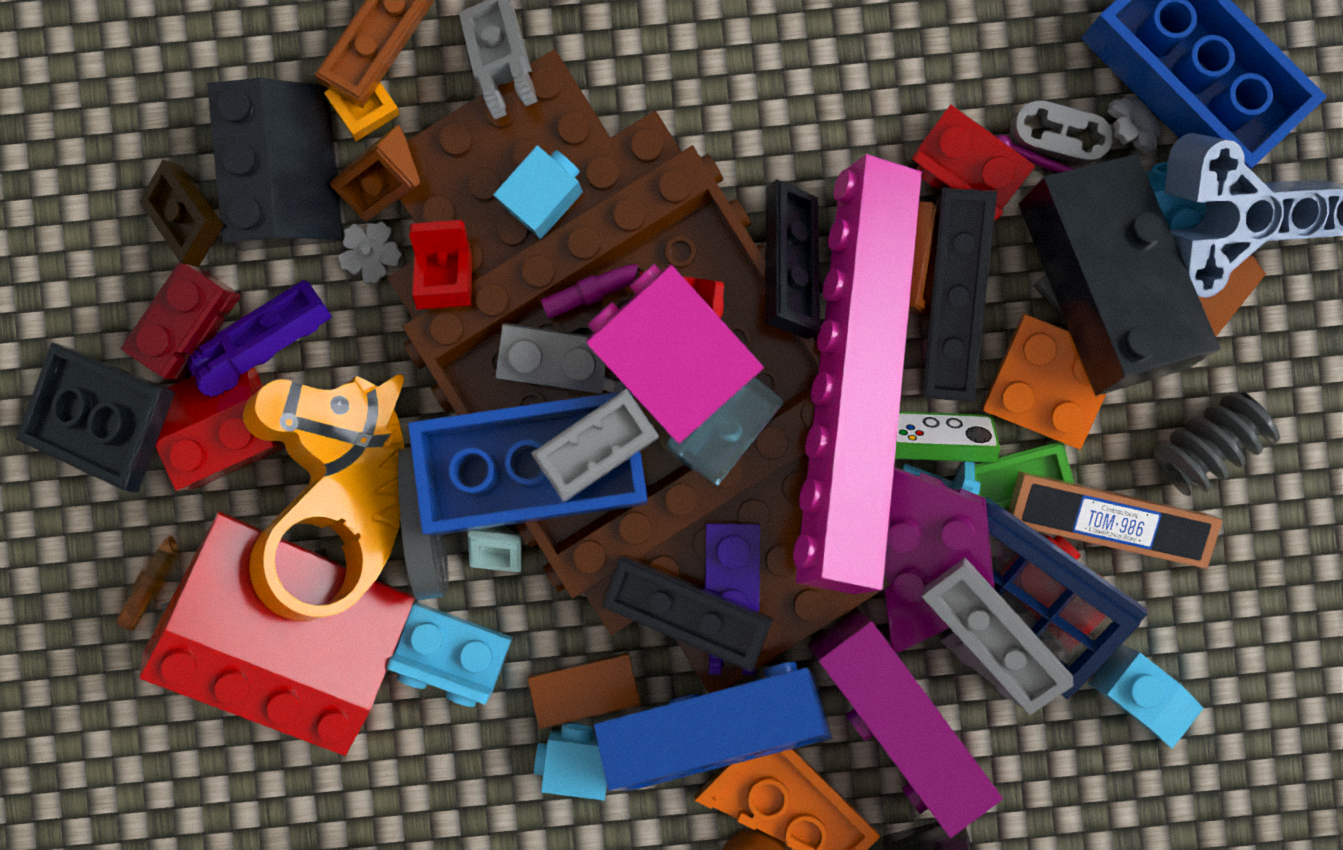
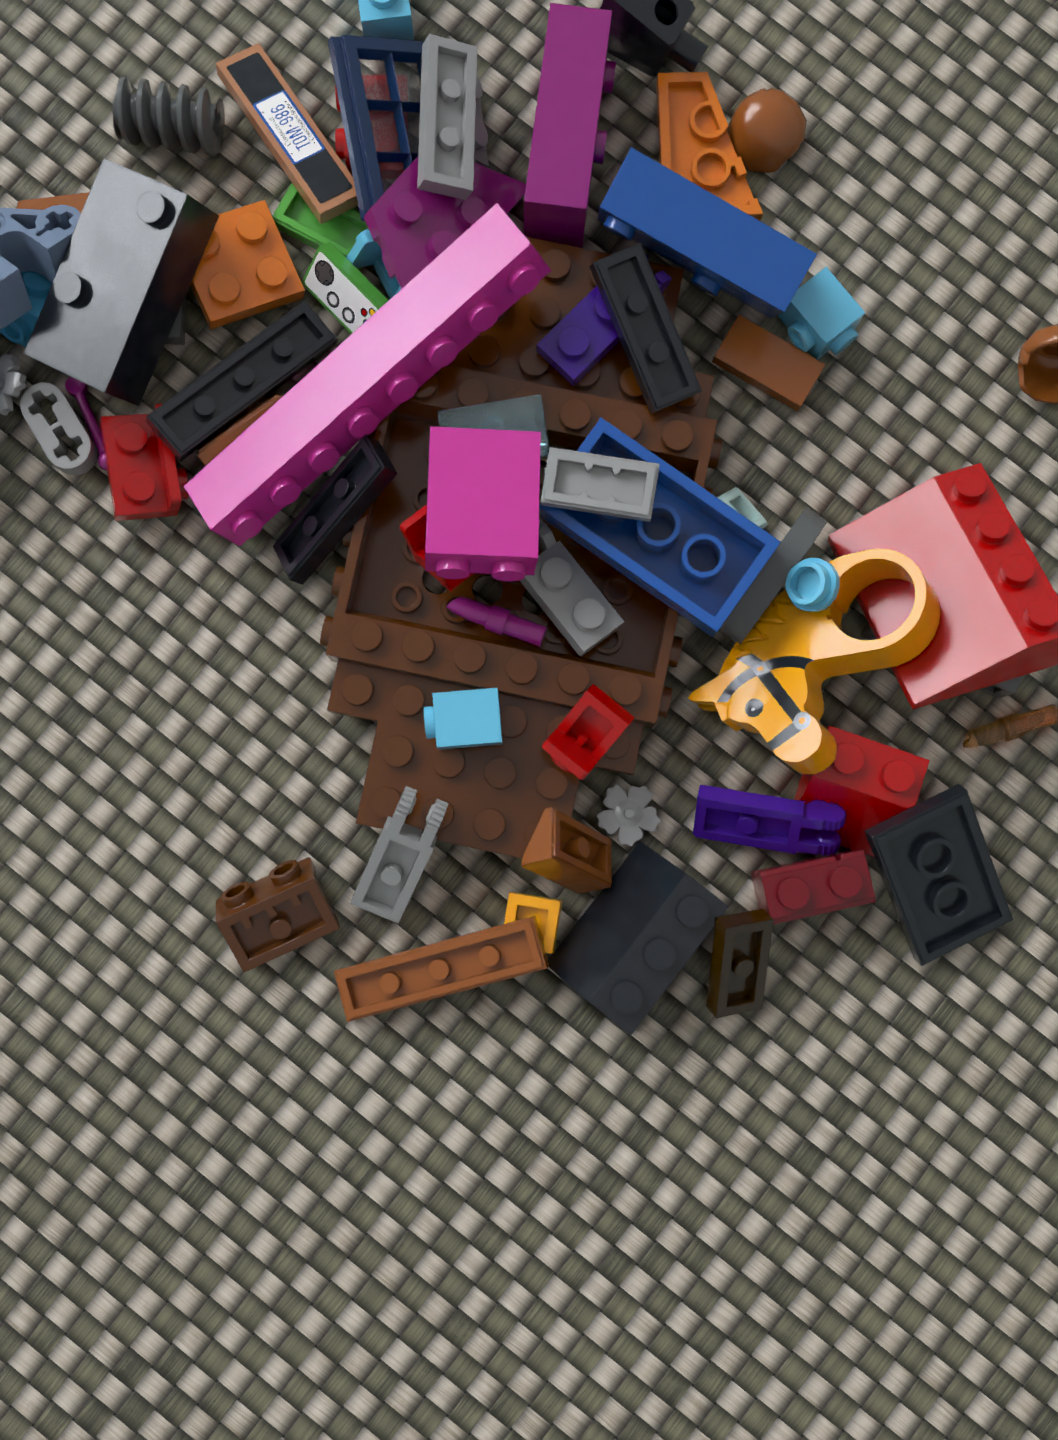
camera: 140 degrees left, 5 degrees down
medium azure bracket [386,602,513,707] -> none
none -> medium azure plate [785,558,840,612]

